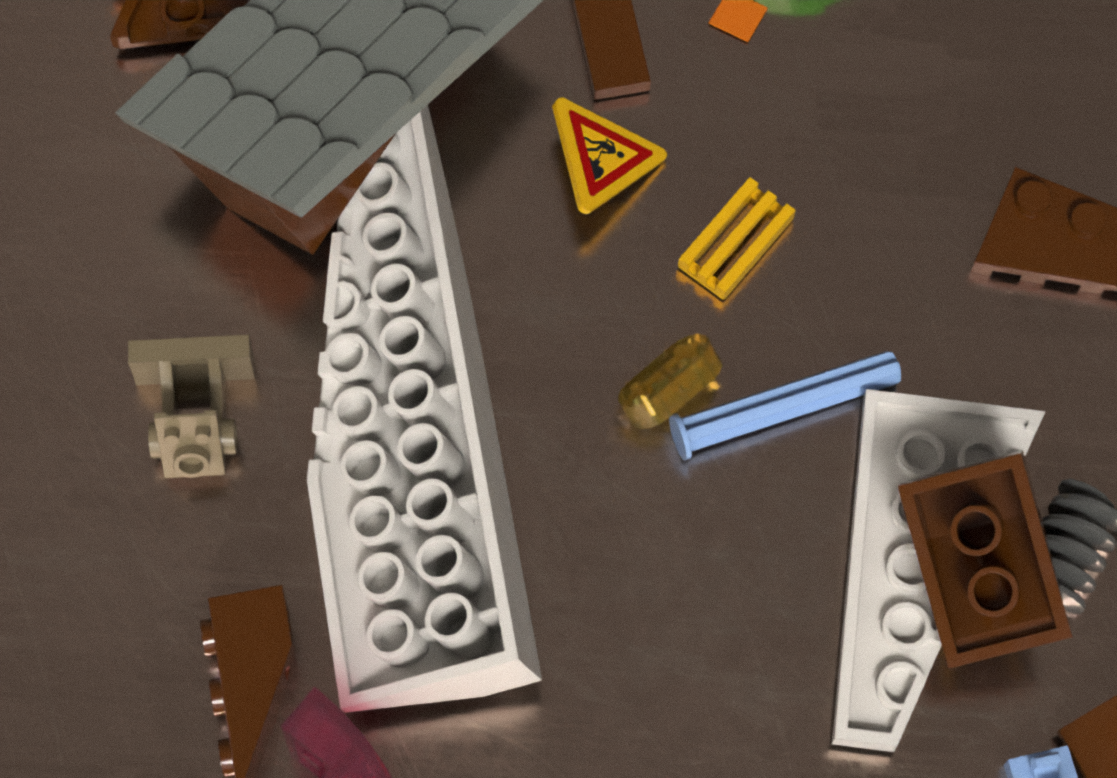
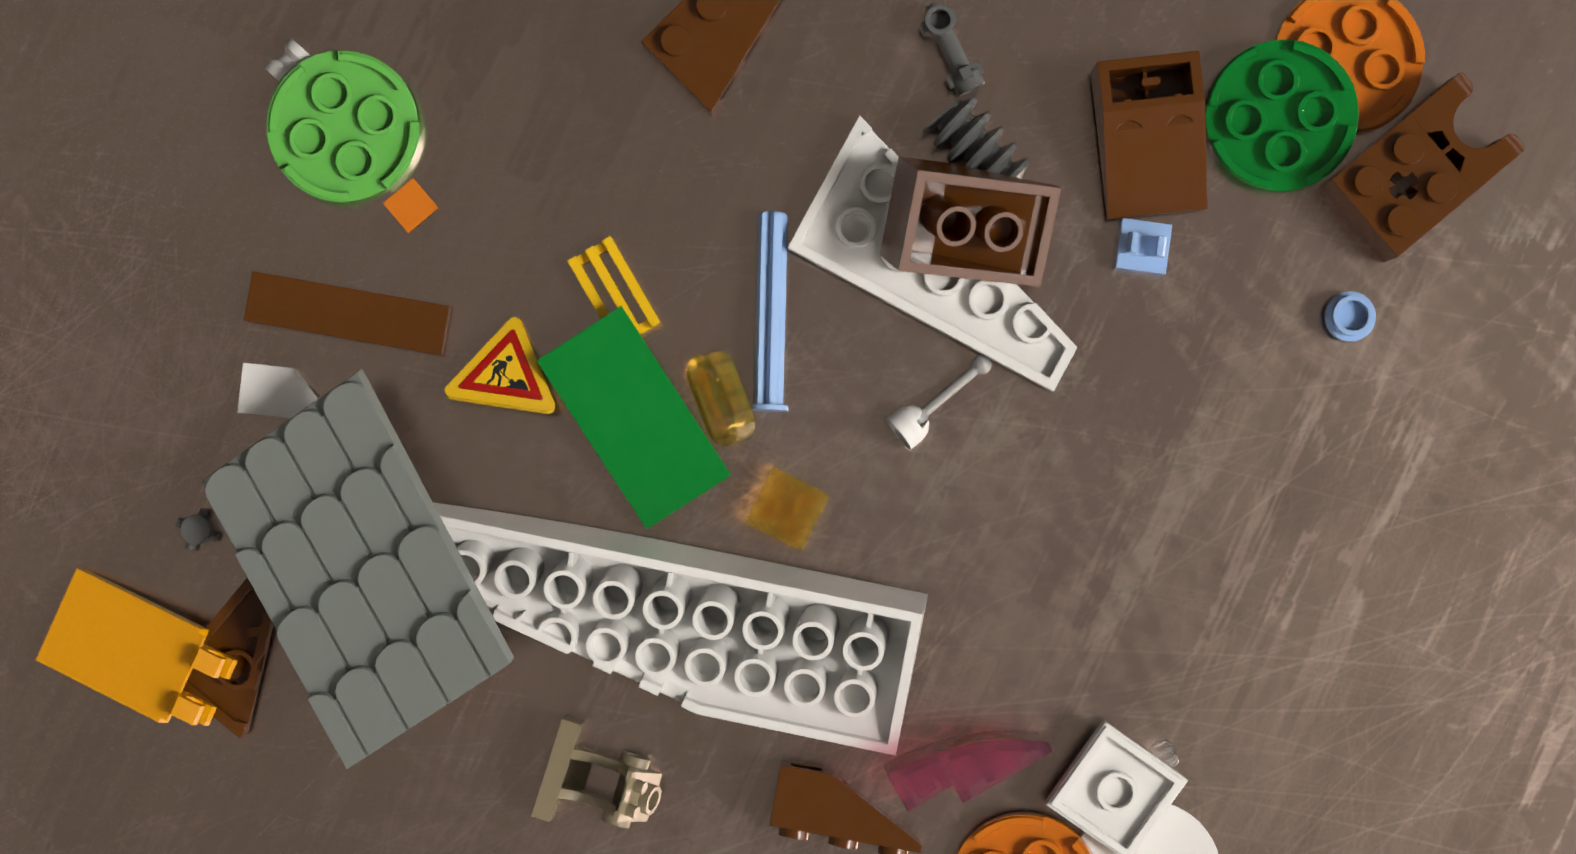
camera: 65 degrees left, 20 degrees up
none -> green tile [536,305,731,530]
none -> clear yellow piece [745,466,830,551]
none -> hinge [885,354,992,450]

